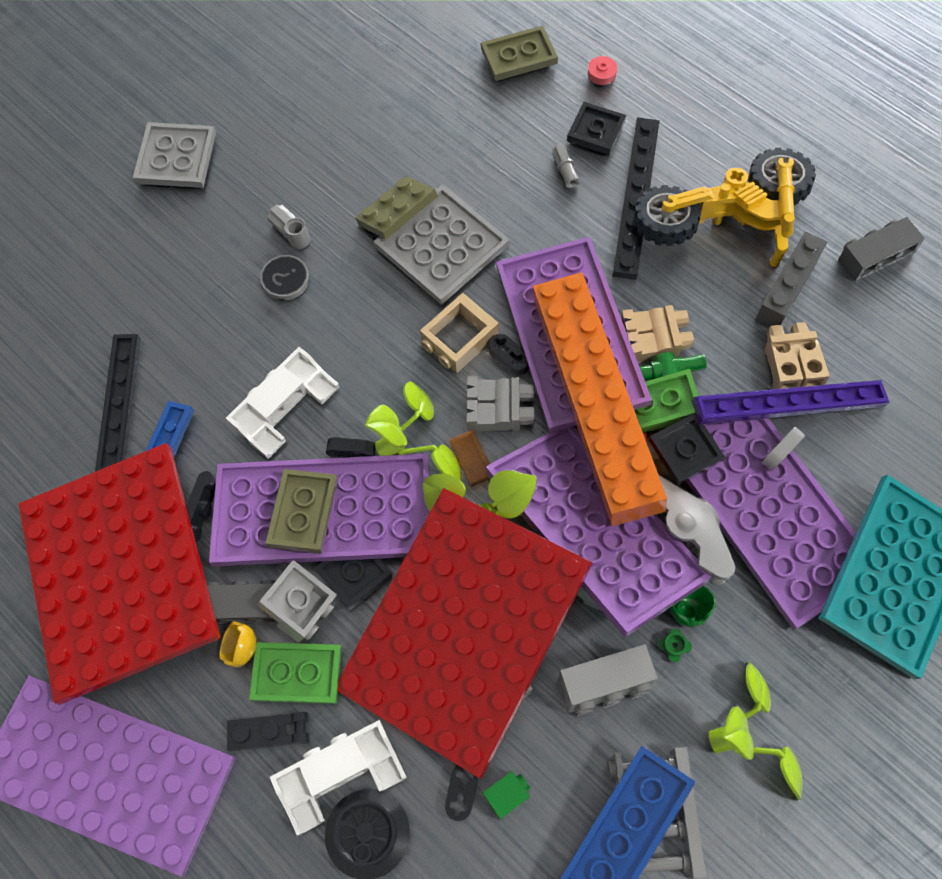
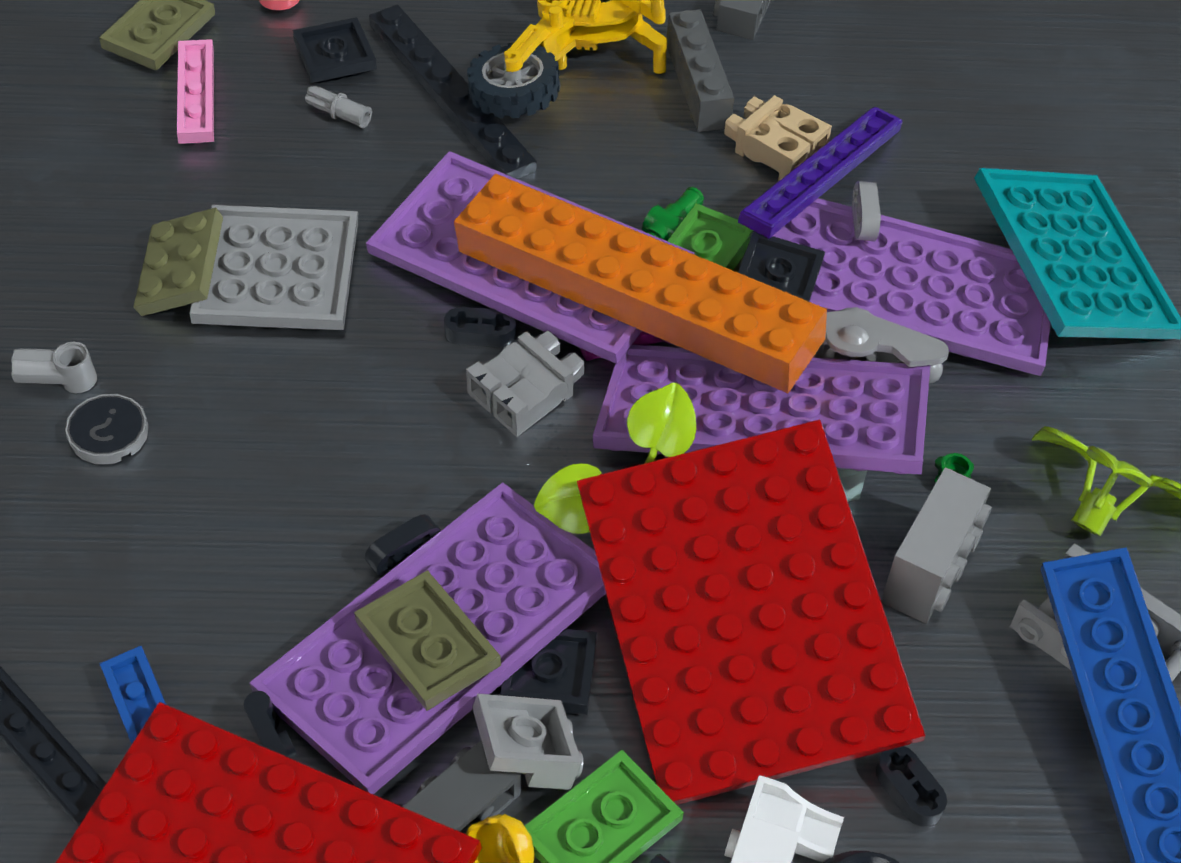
camera: 50 degrees left, 15 degrees down
white bracket [226,347,340,459] -> none
lime plant [364,381,461,481] -> none
tan window [420,293,499,373] -> none
clear orange tile [450,430,490,487] -> none
green brick [483,771,531,820] -> none
tan hips [621,305,694,363] -> none
green hair [669,586,716,628] -> none
none -> bright pink plate [177,39,214,144]

